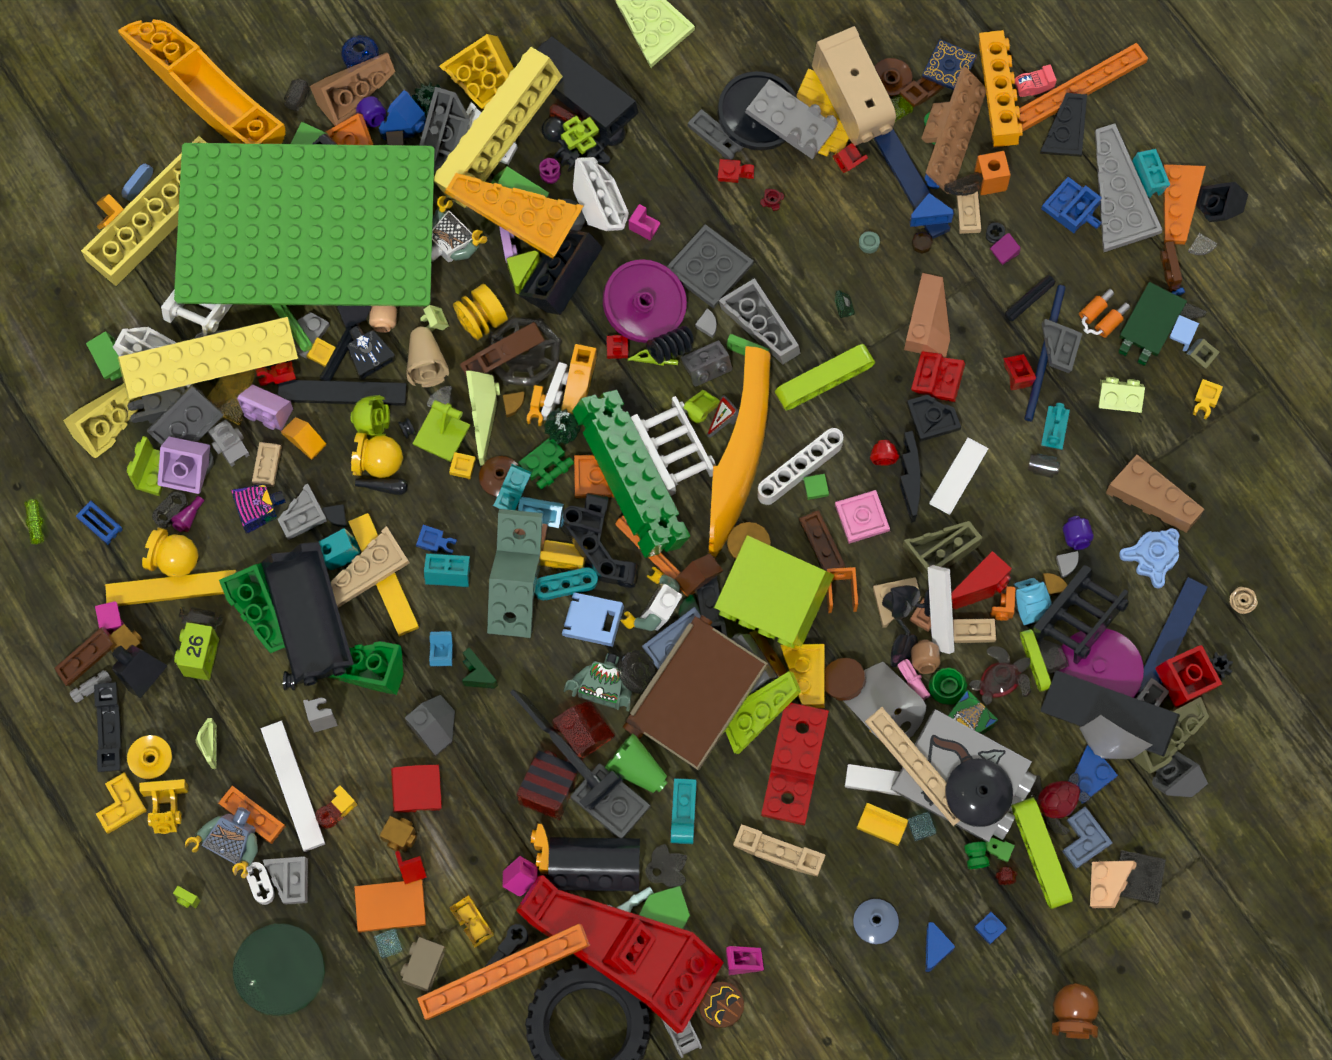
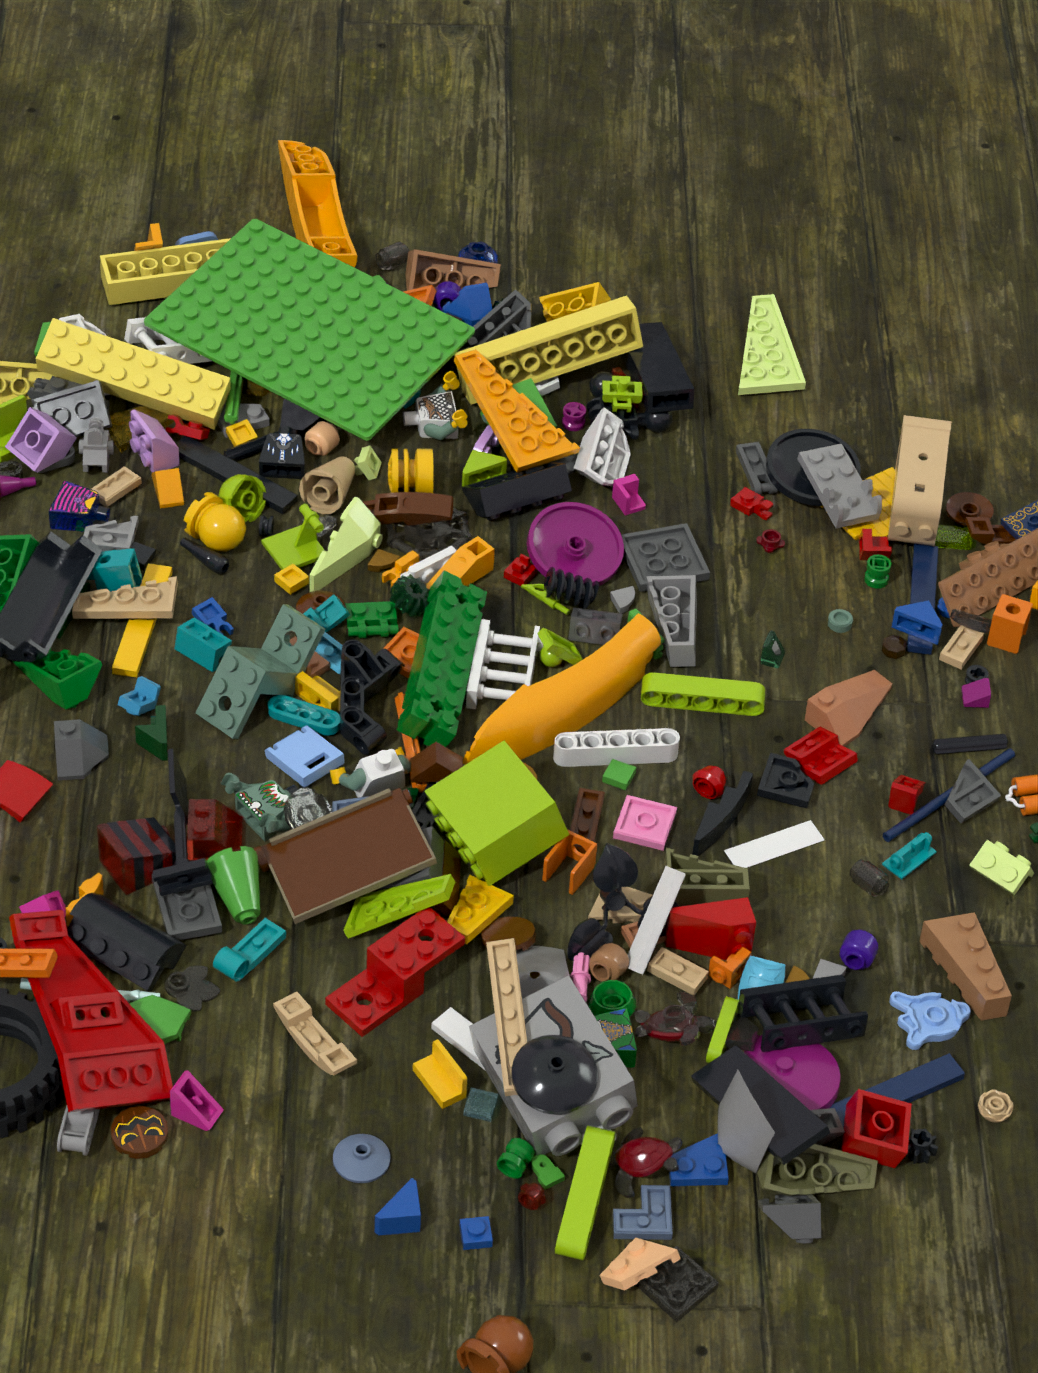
camera: 30 degrees right, 25 degrees down
none -> green wheel [864,555,891,589]

